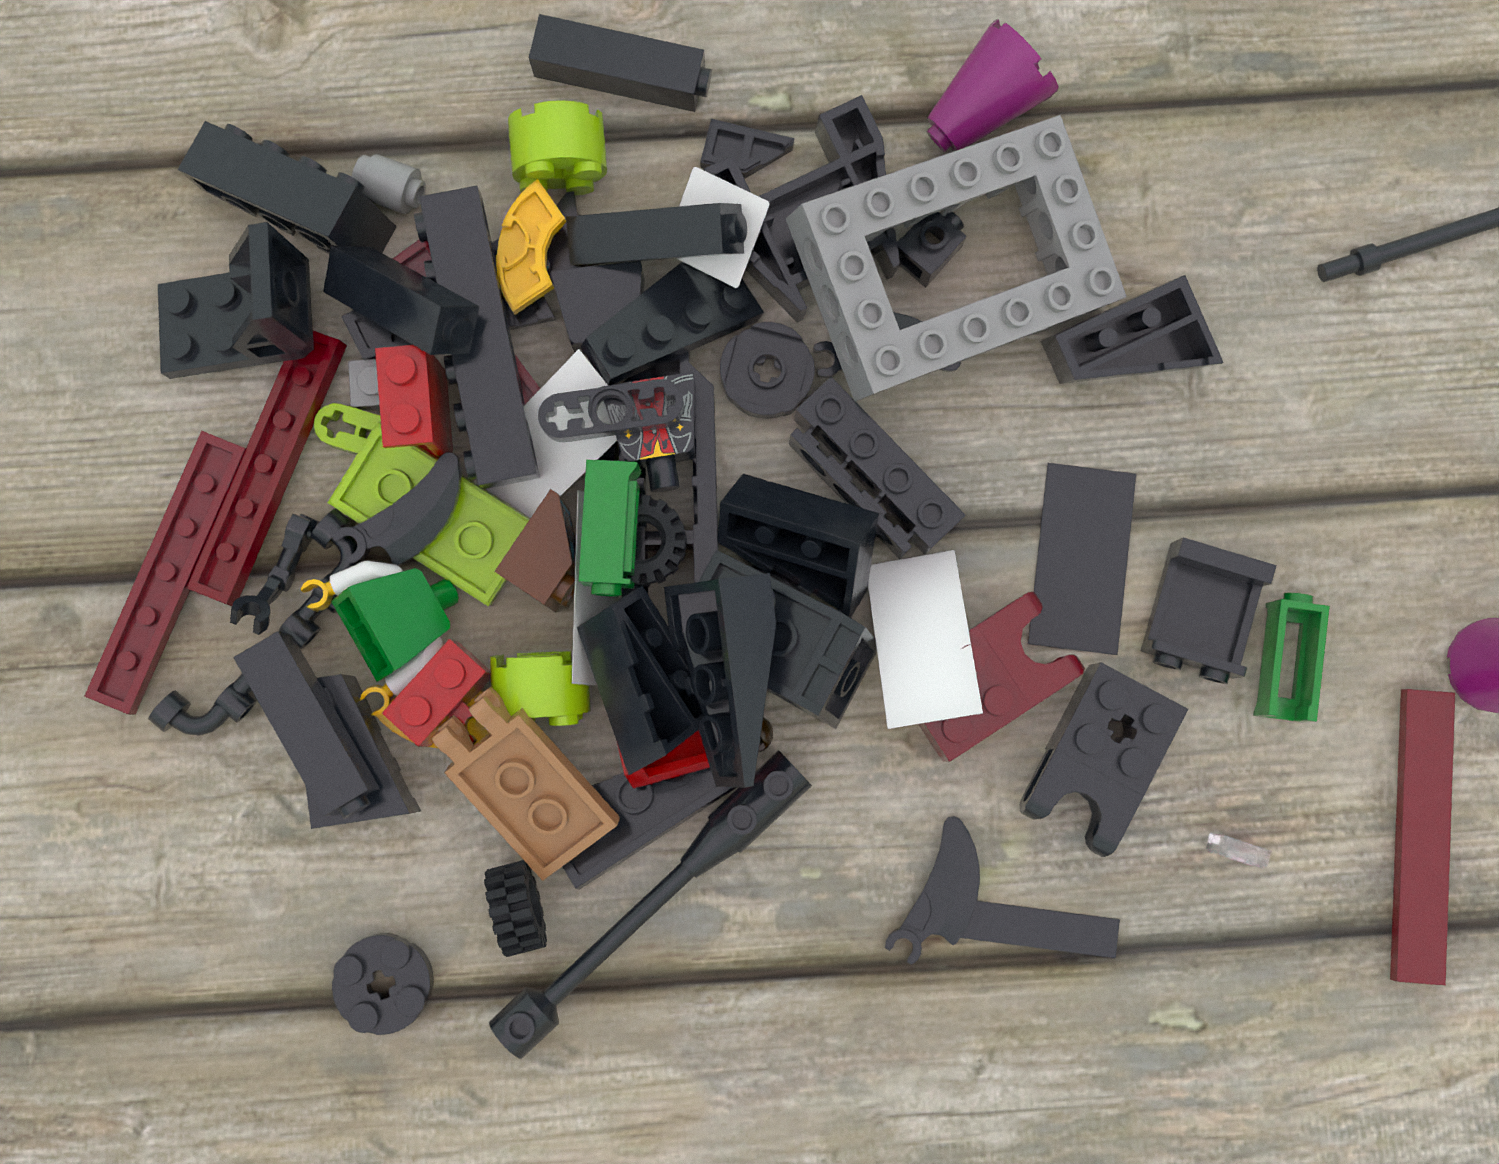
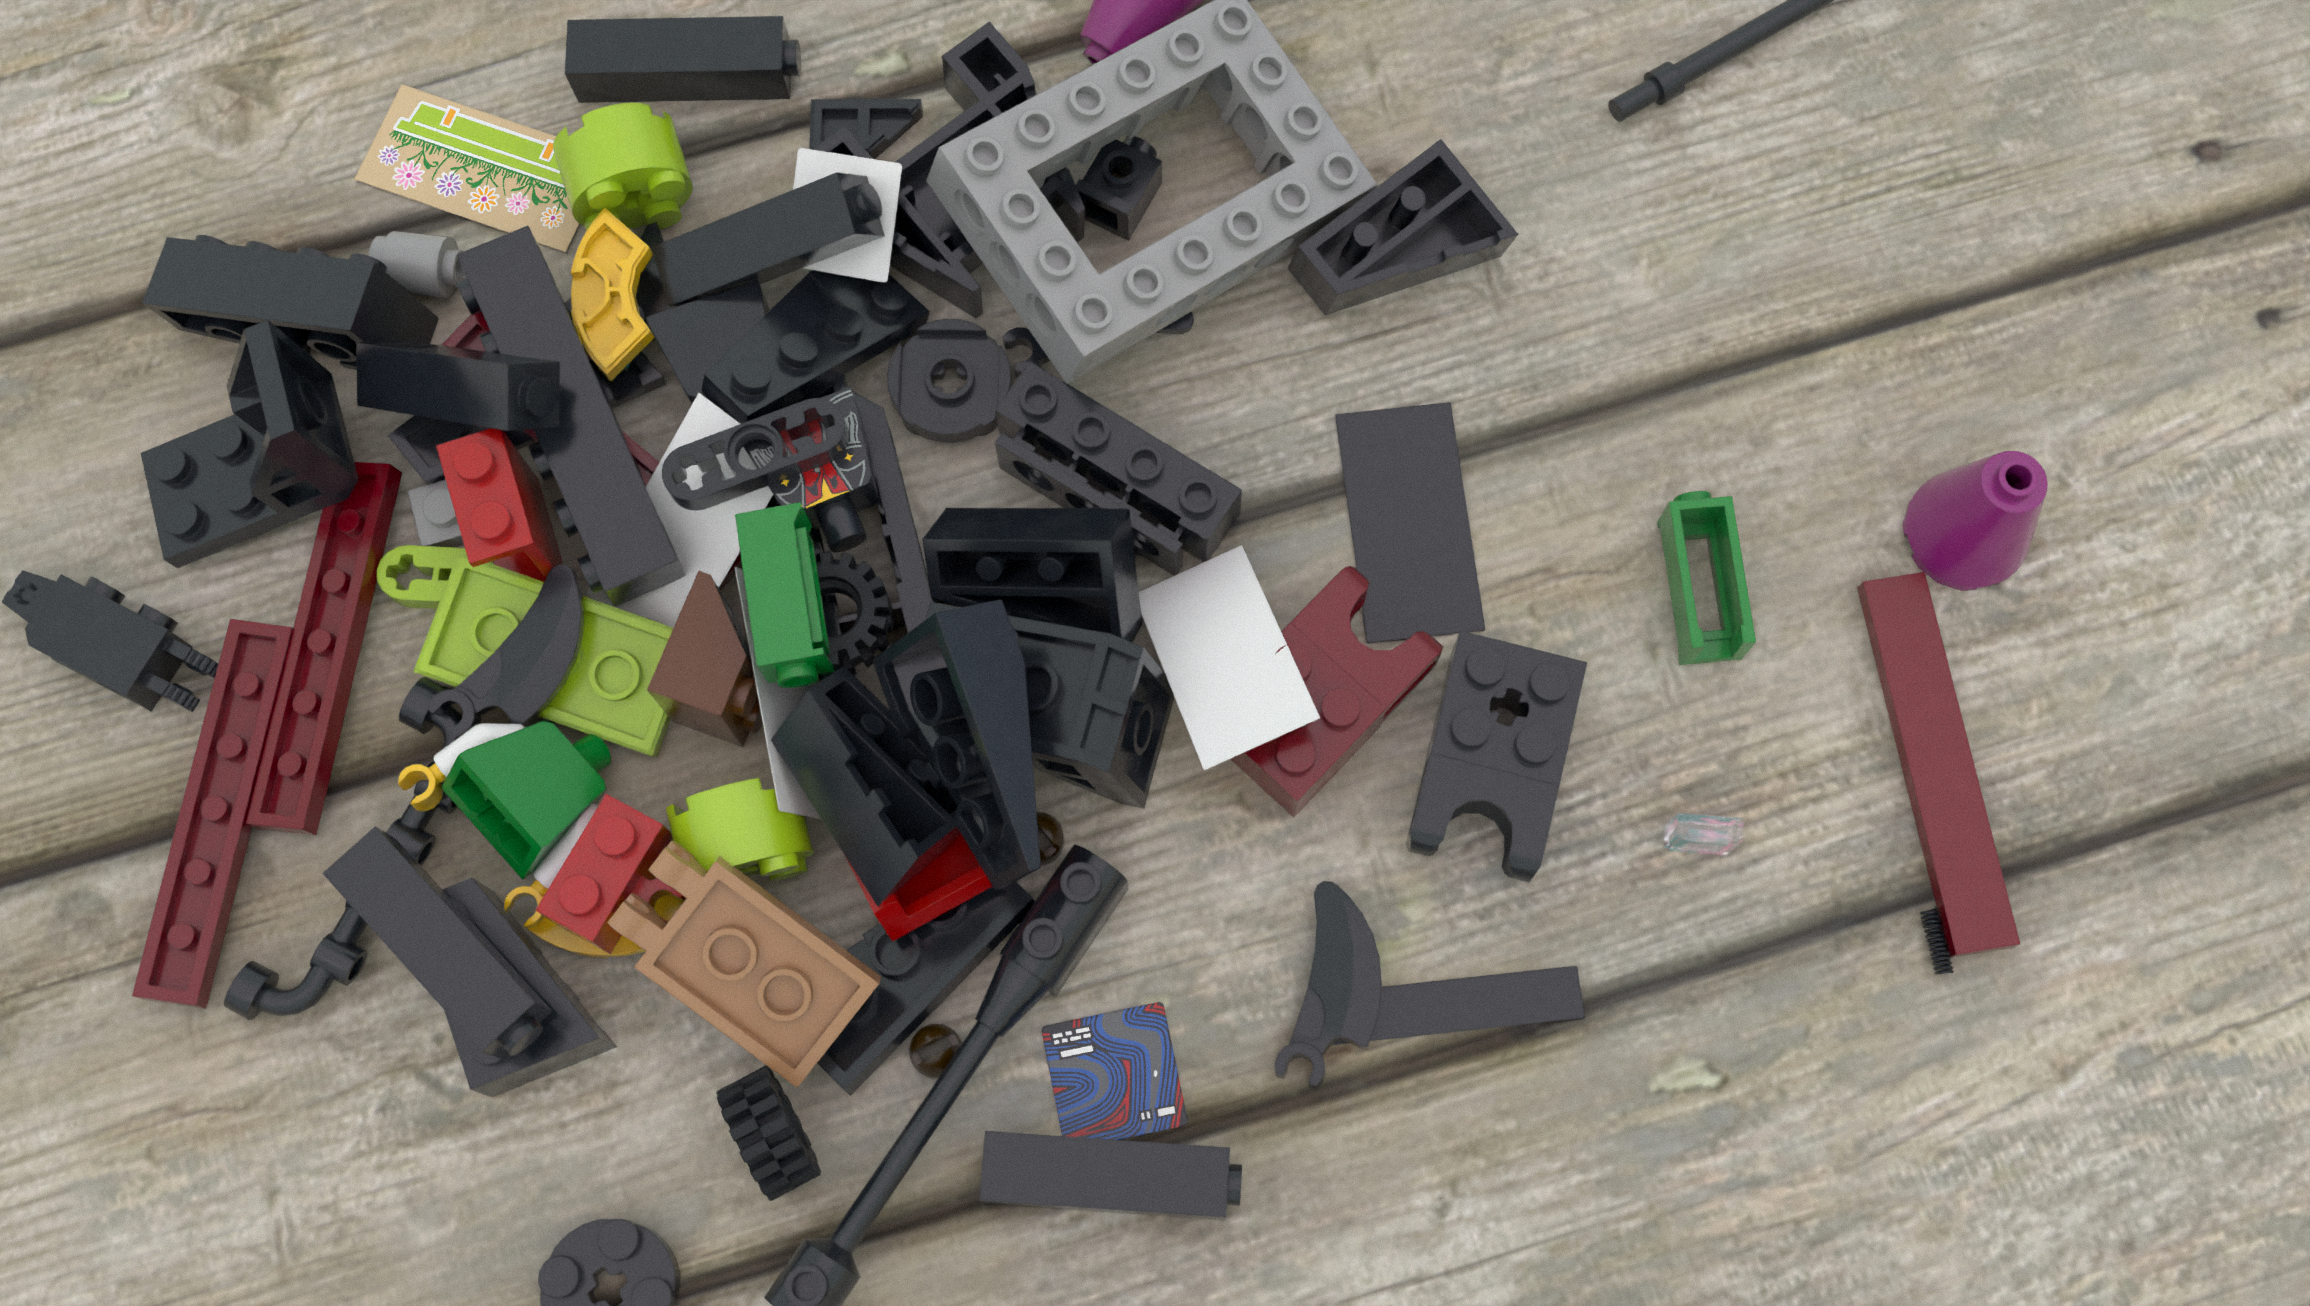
camera: 10 degrees left, 10 degrees down
black piece [230,514,320,635] -> none
black panel [1140,537,1277,684] -> none
none -> black hinge [2,570,218,712]
none -> sticker [354,84,579,252]
none -> dark brown hinge [909,1024,962,1079]
none -> black brick [979,1131,1242,1221]
none -> sticker [1042,1002,1188,1140]
none -> black leg [1919,906,1954,975]

